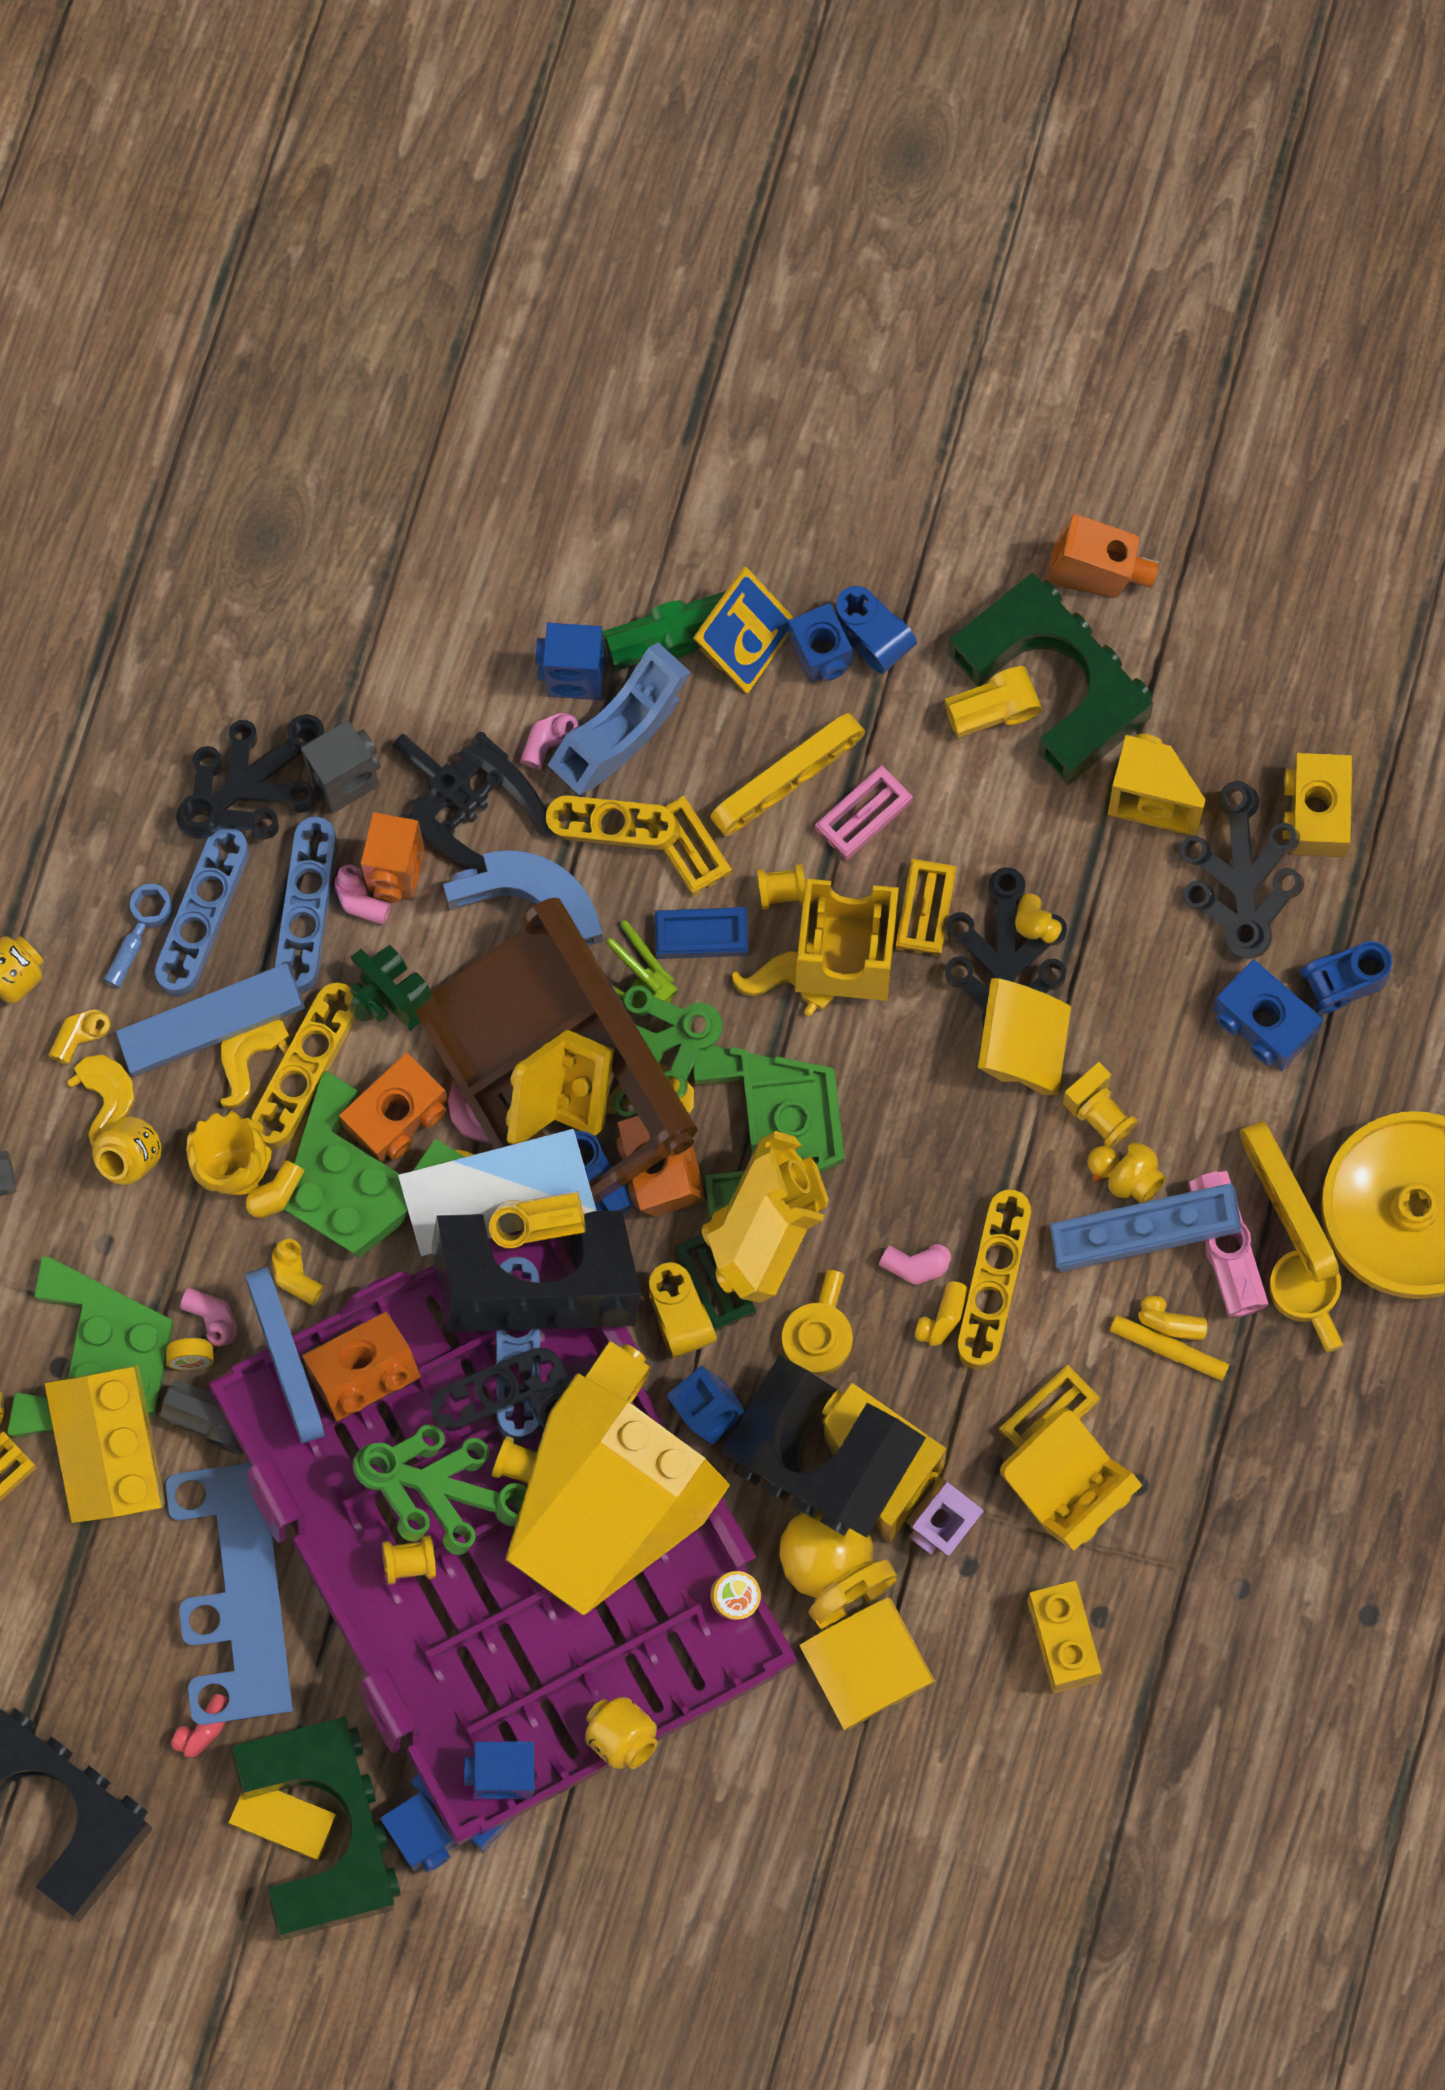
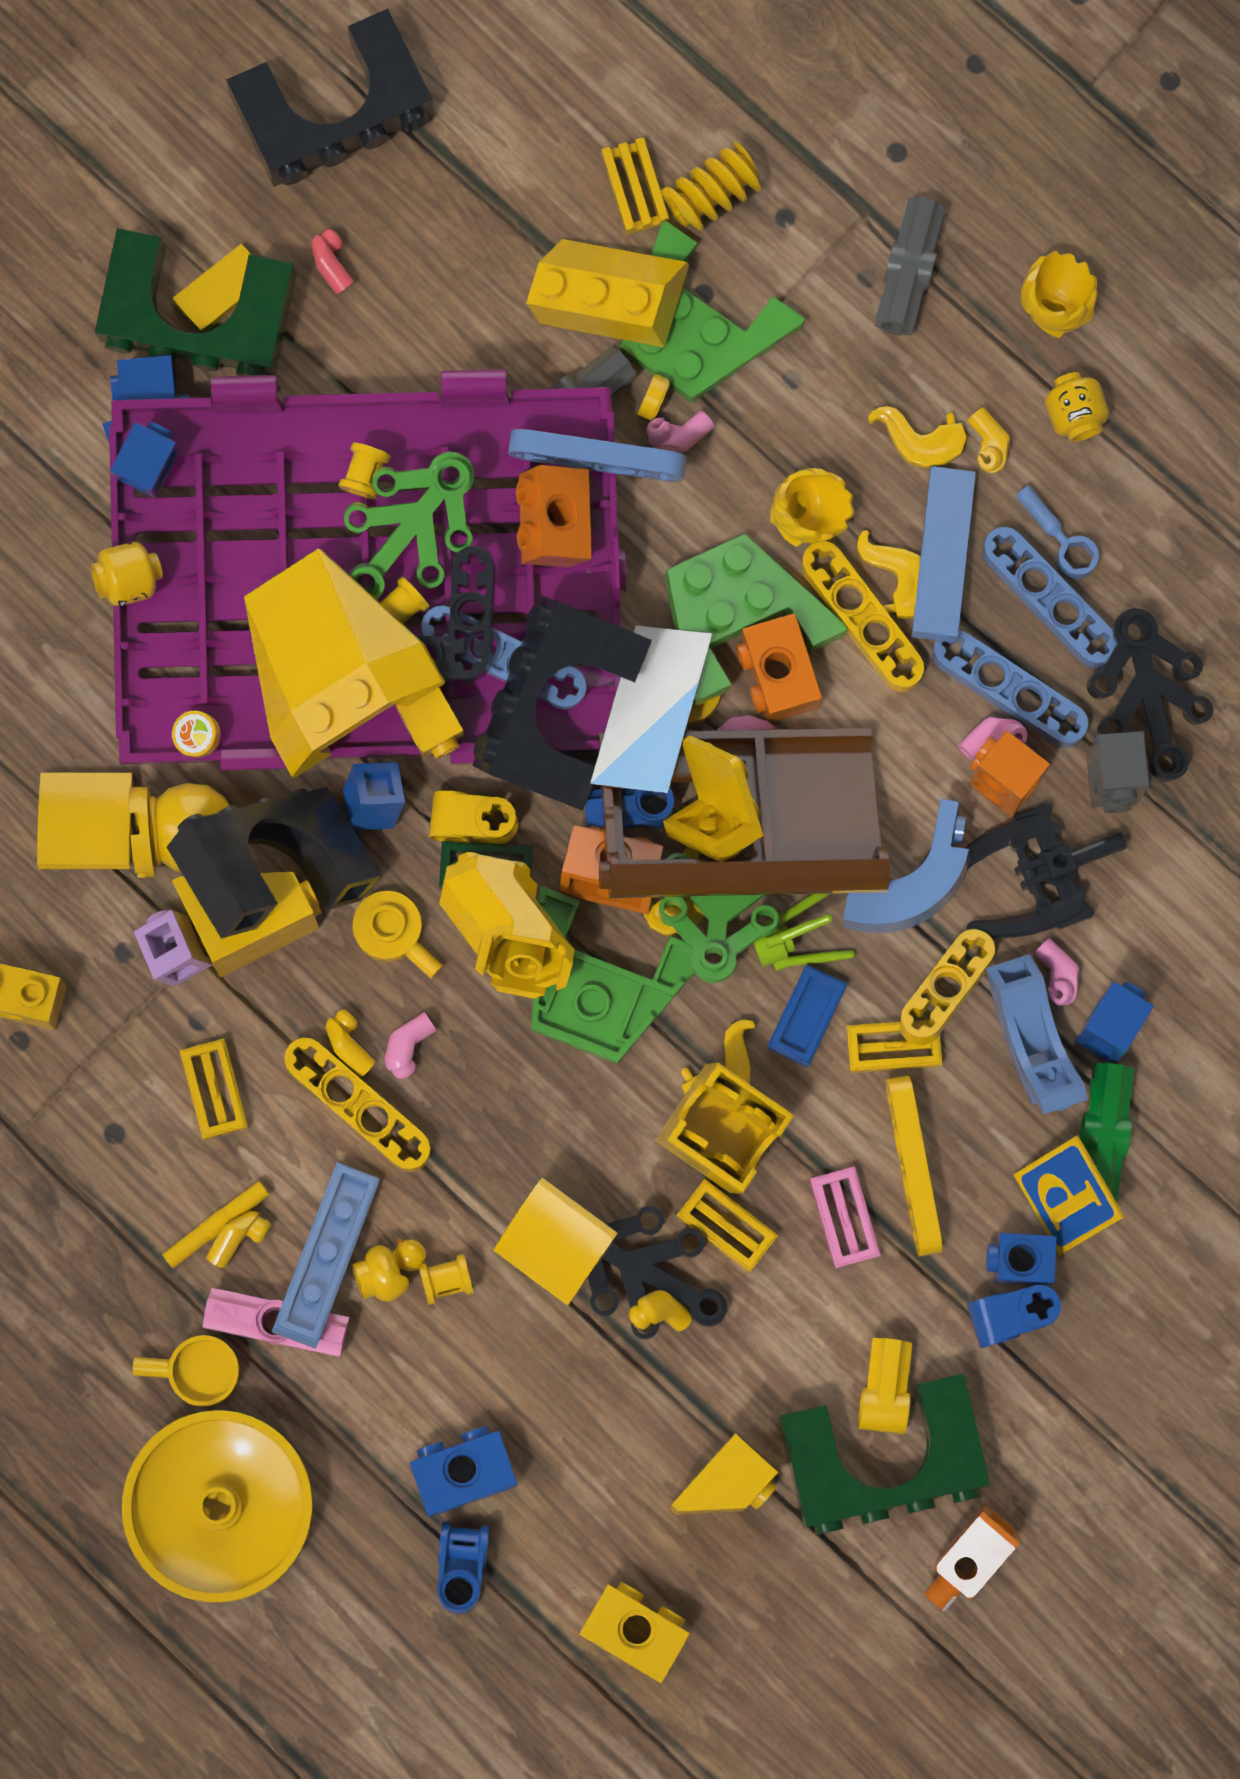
camera: 110 degrees right, 5 degrees up
yellow head [92,1116,162,1185] -> none
medium blue piece [166,1463,293,1725] -> none
yellow arm [245,1160,305,1218] -> none
yellow arm [271,1238,324,1306] -> none
dark green hips [350,945,433,1031] -> none
yellow piece [489,1191,586,1248] -> none
yellow bush [757,863,805,910] -> none
yellow bracket [1000,1408,1142,1551] -> none
yellow tile [1063,1062,1112,1117] -> none
black plant [1180,781,1304,959] -> none
yellow beam [1240,1120,1339,1283] -> none

